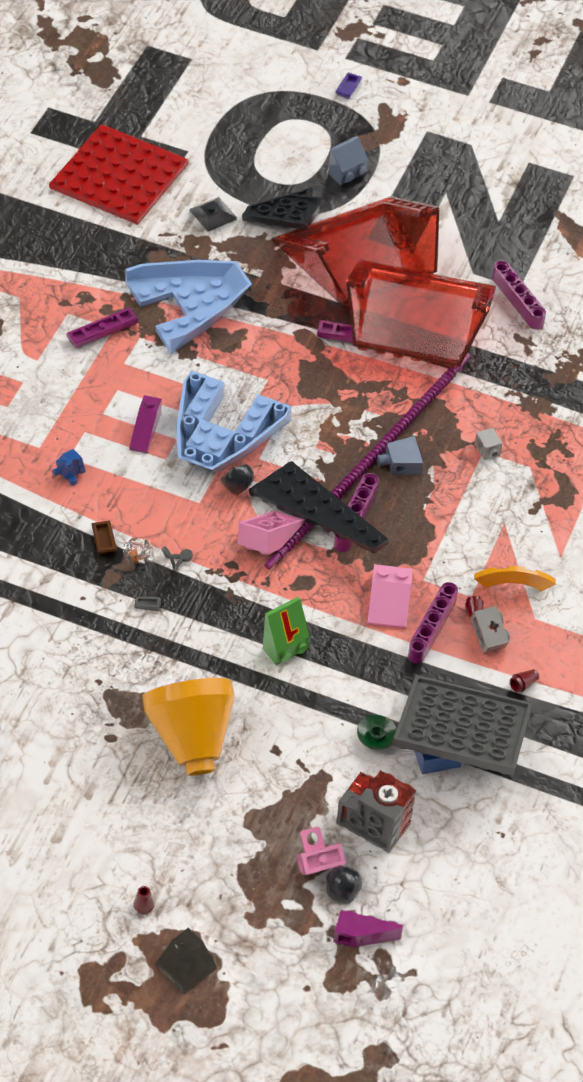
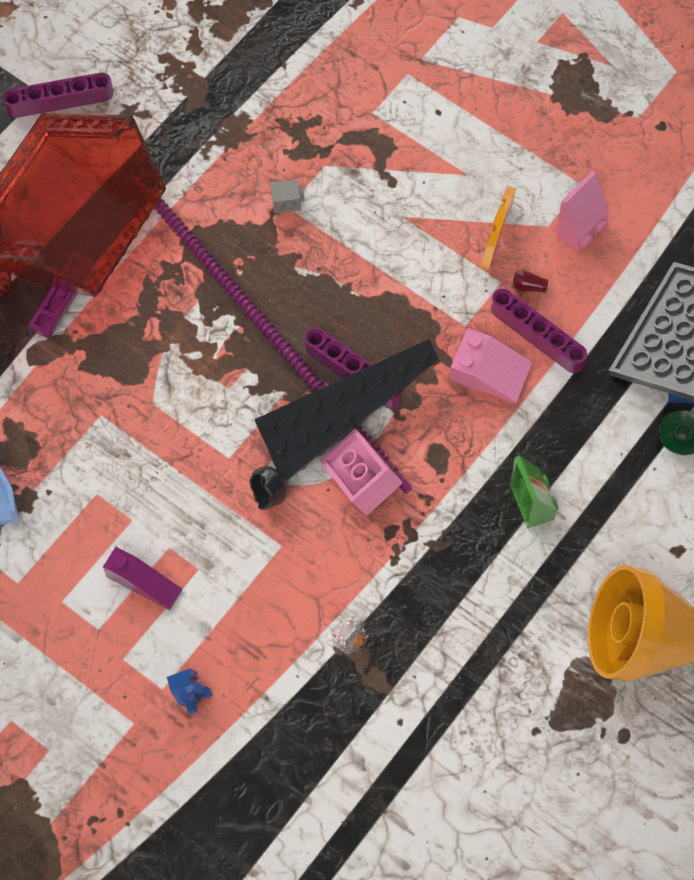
camera: 70 degrees left, 15 degrees up
reddish brown tile [91,520,117,554] -> none
dark grey piece [134,596,161,612] -> none
dark grey piece [161,546,193,572] -> none
light blue piece [177,370,292,471] -> none
sand blue torso [377,436,423,475] -> none
light grey brick [470,606,510,654] -> none
dark red cone [509,669,539,692] -> none
none -> bright pink slope [556,171,609,252]

